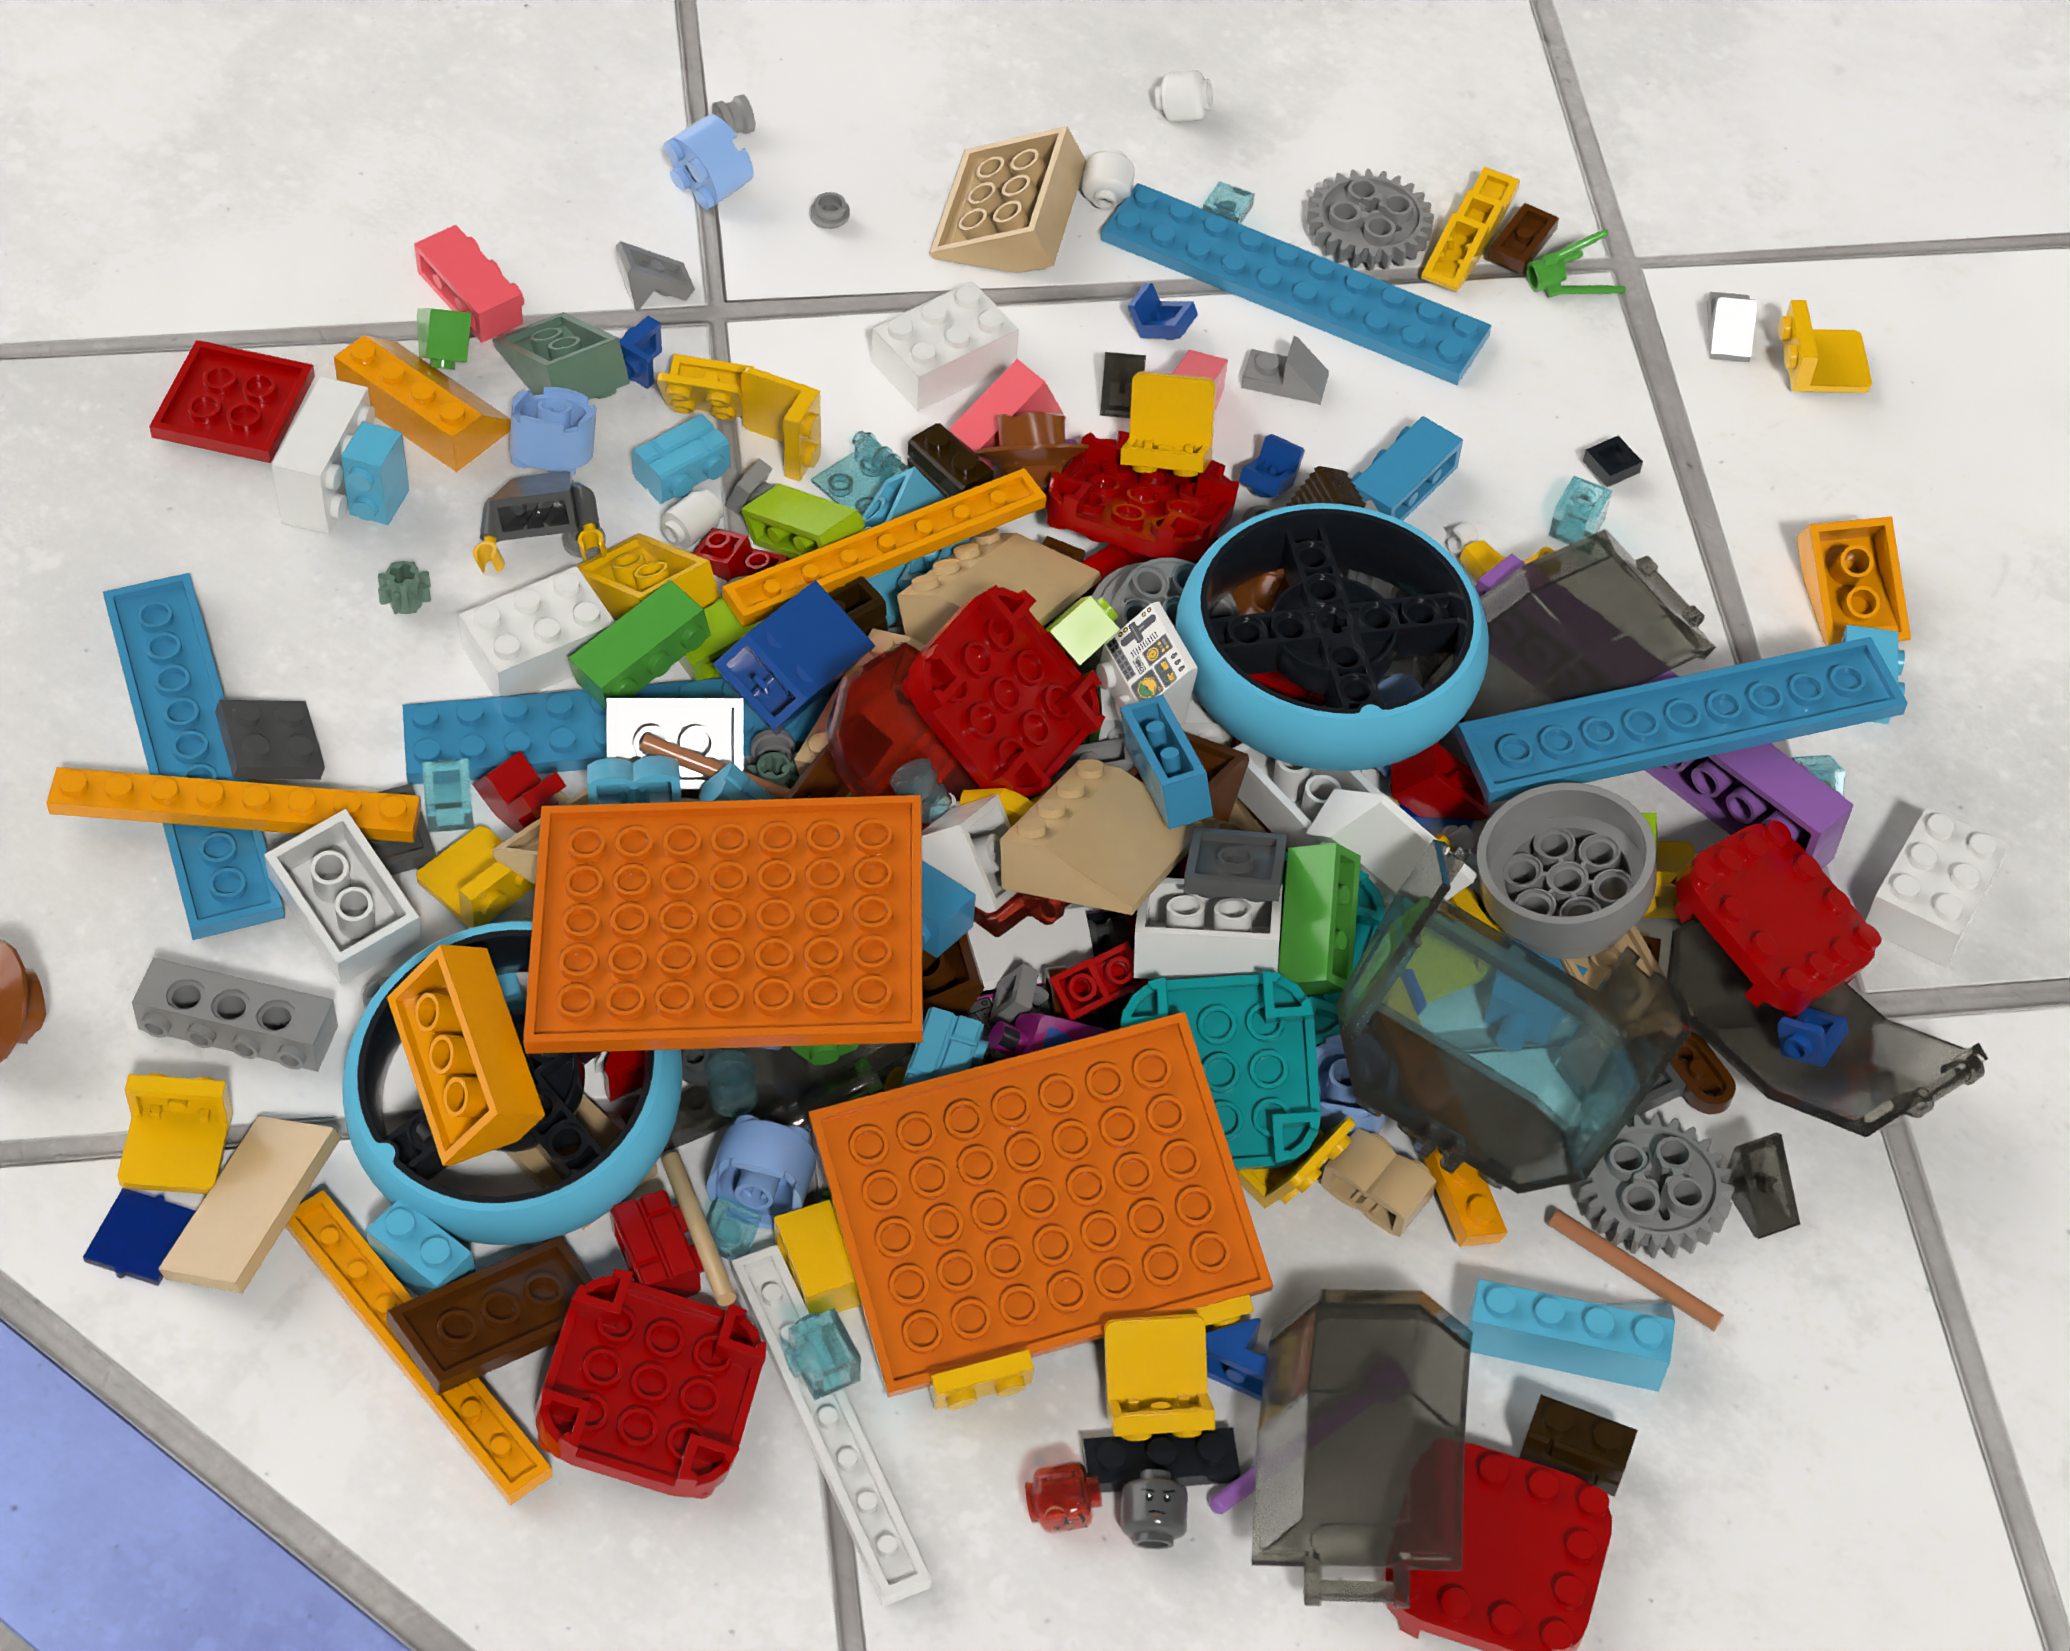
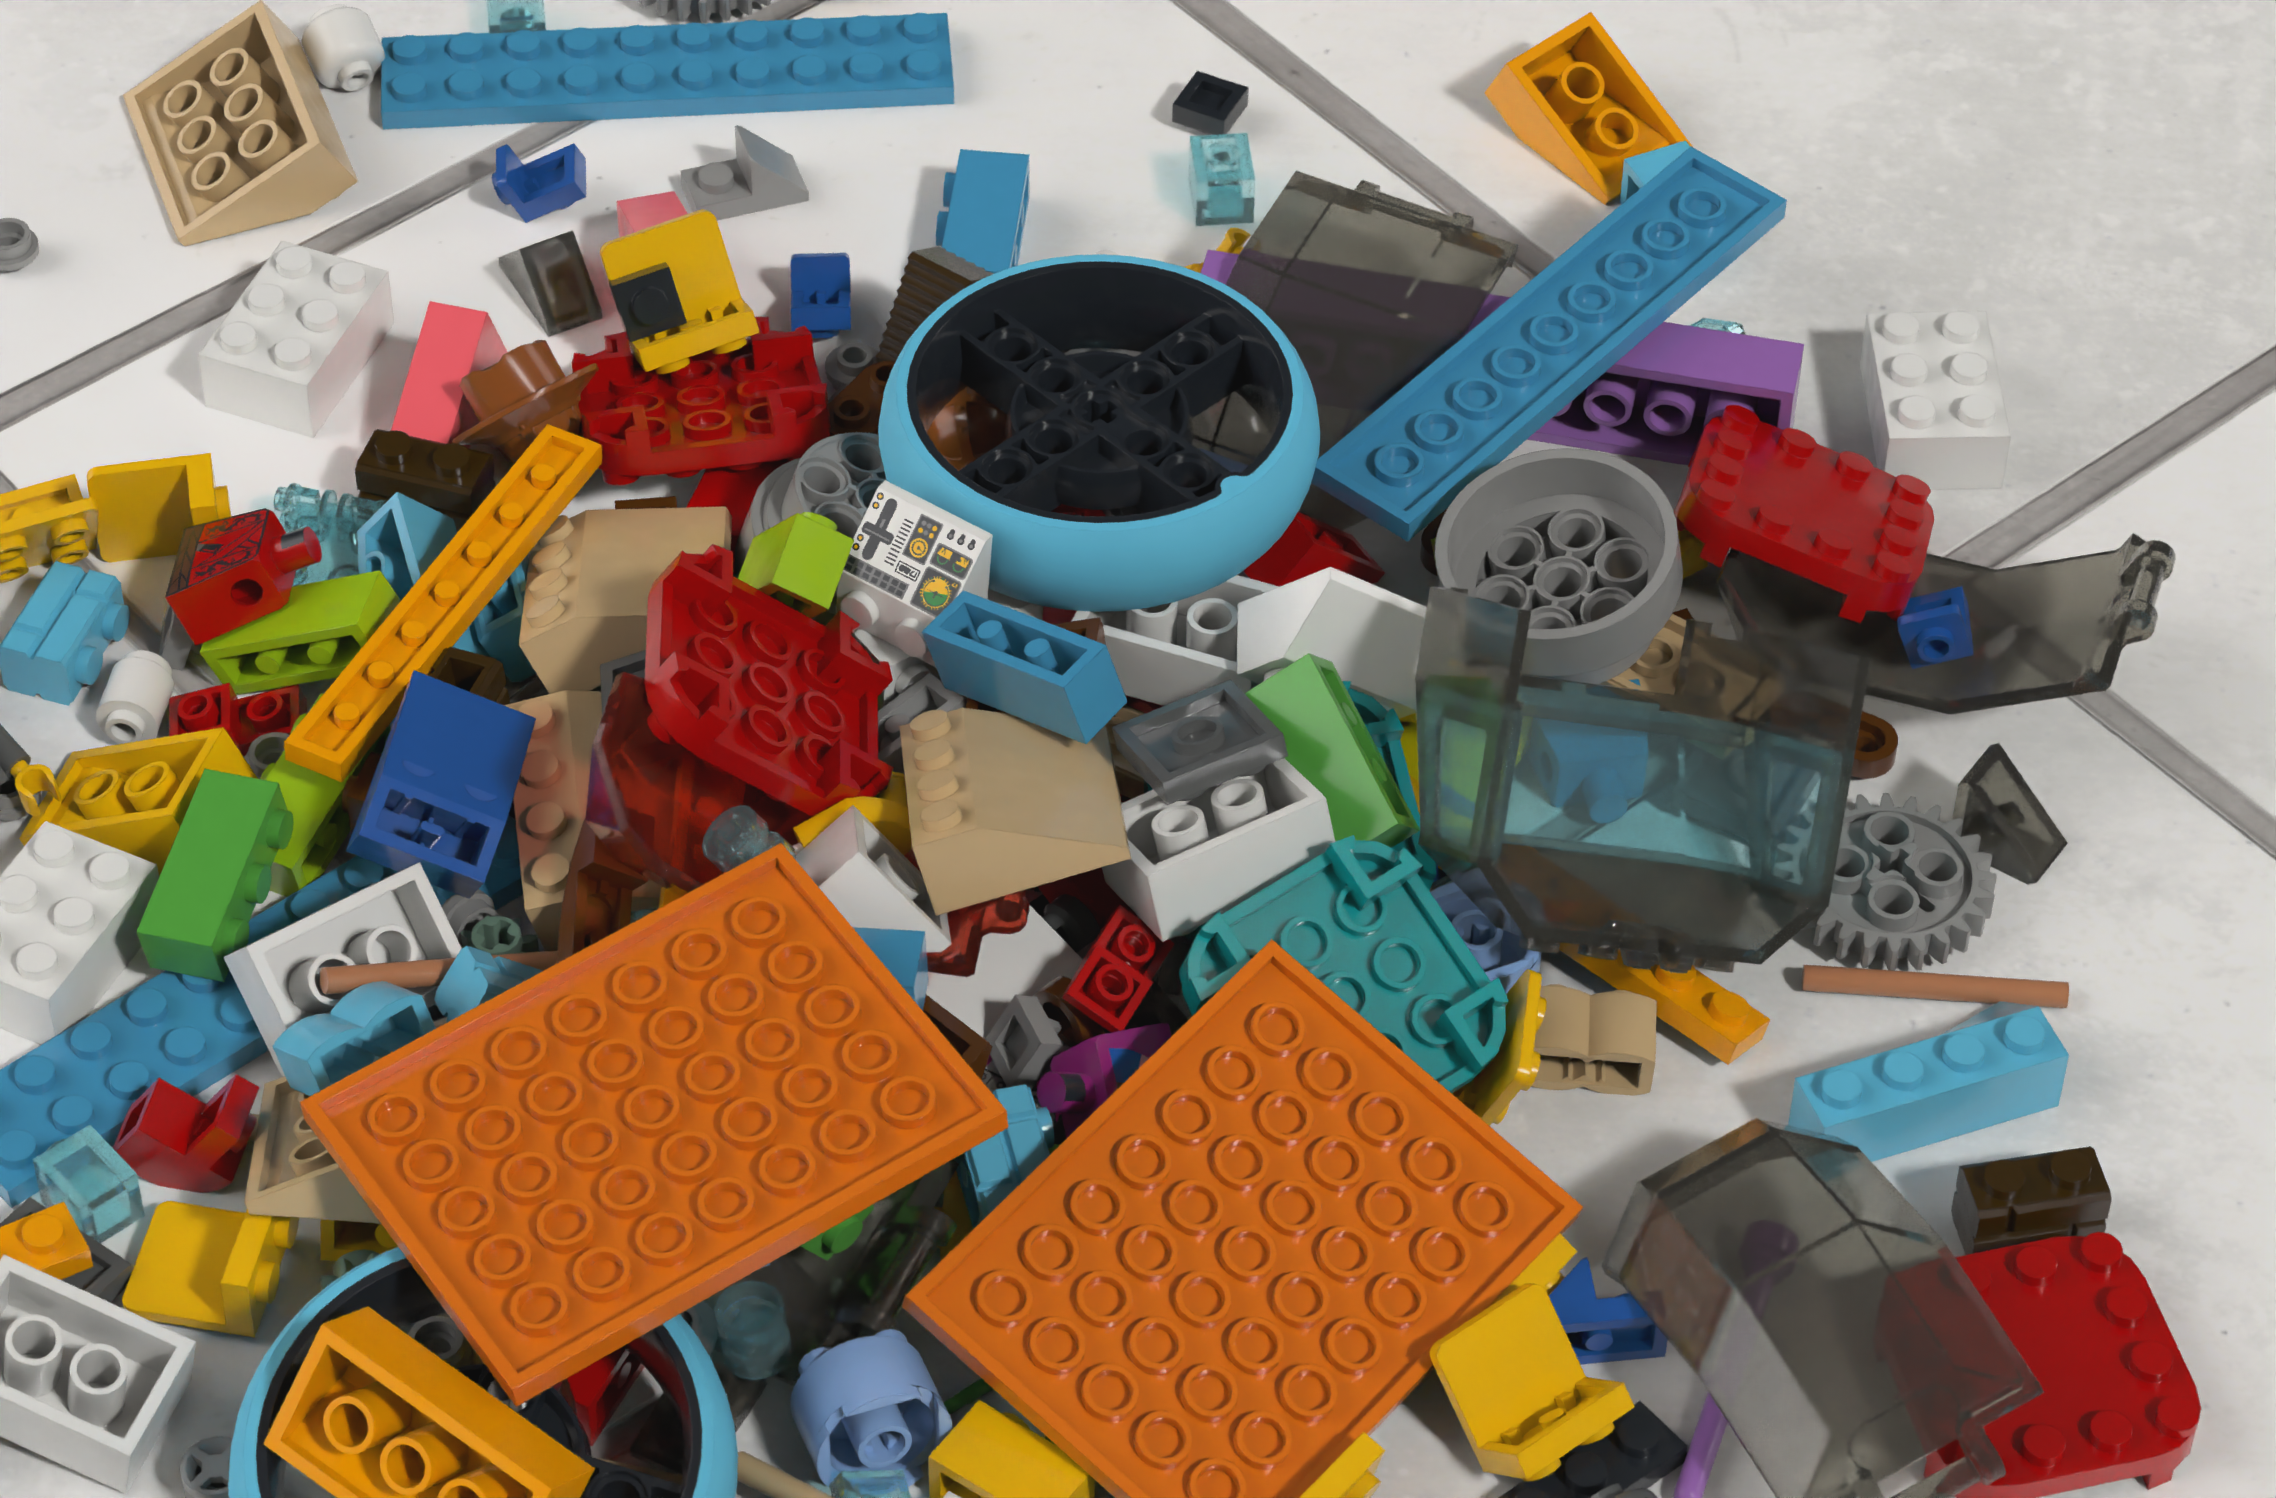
camera: 30 degrees left, 5 degrees down
none -> red torso [165,508,322,646]
none -> black plate [608,262,687,342]

